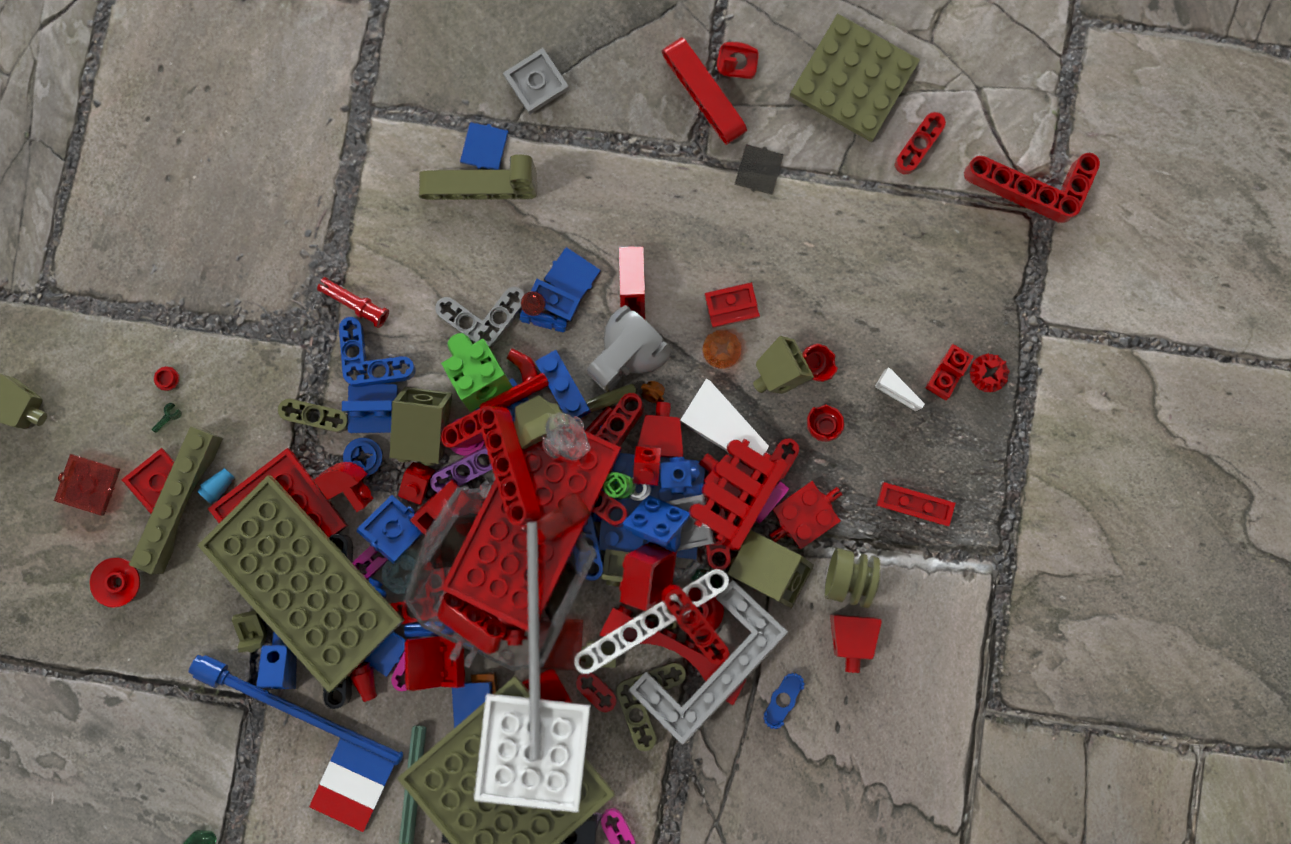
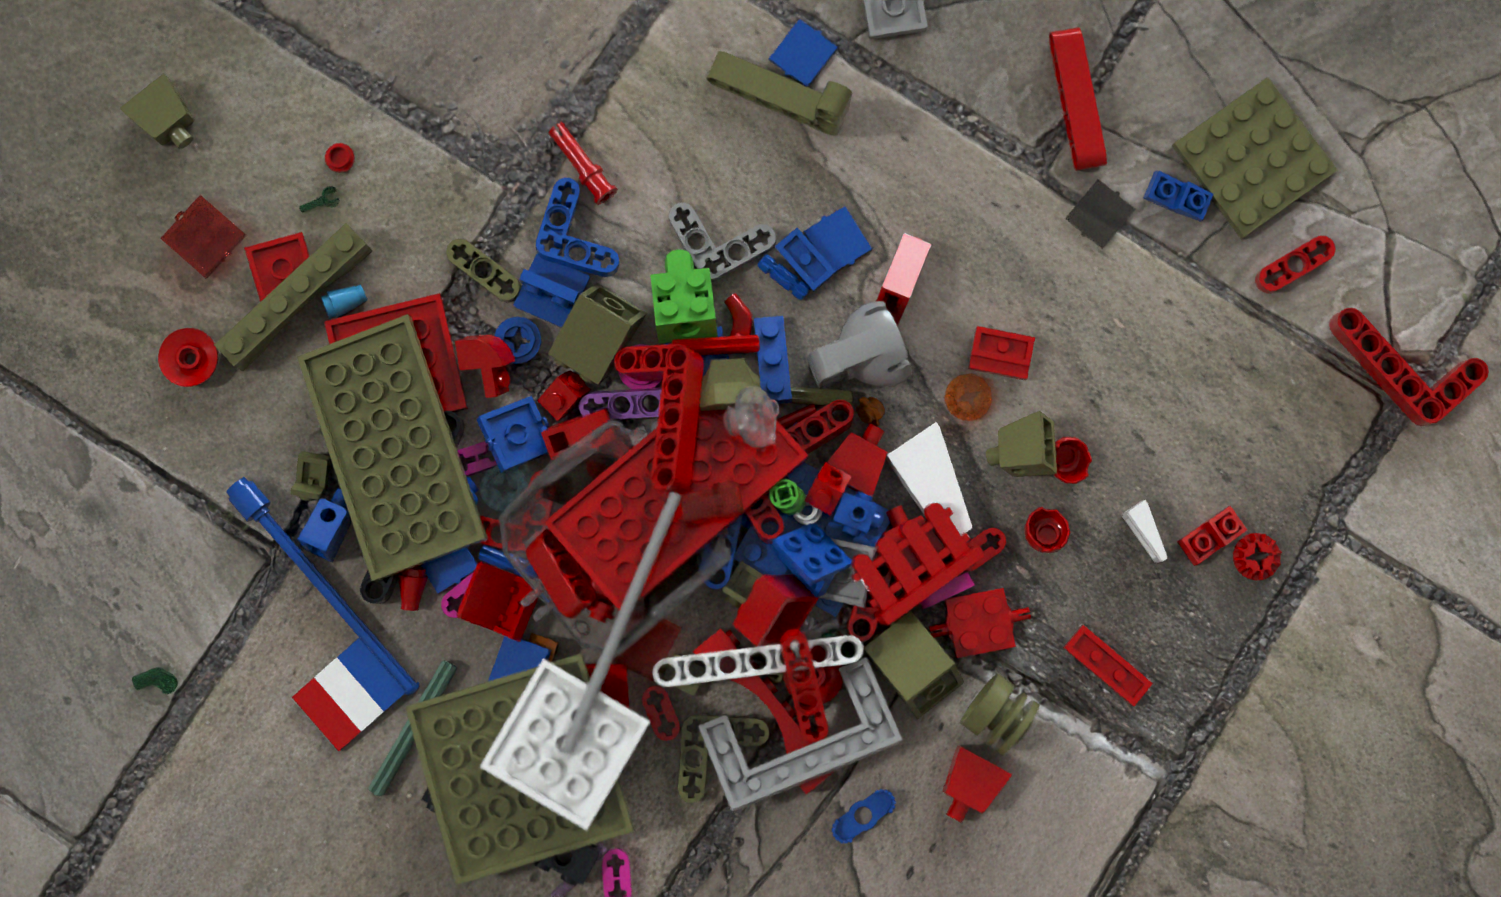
camera: 20 degrees right, 0 degrees up
clear red plate [521,291,546,316] -> none
red piece [717,42,759,79] -> none
none -> blue slope [1143,170,1214,221]

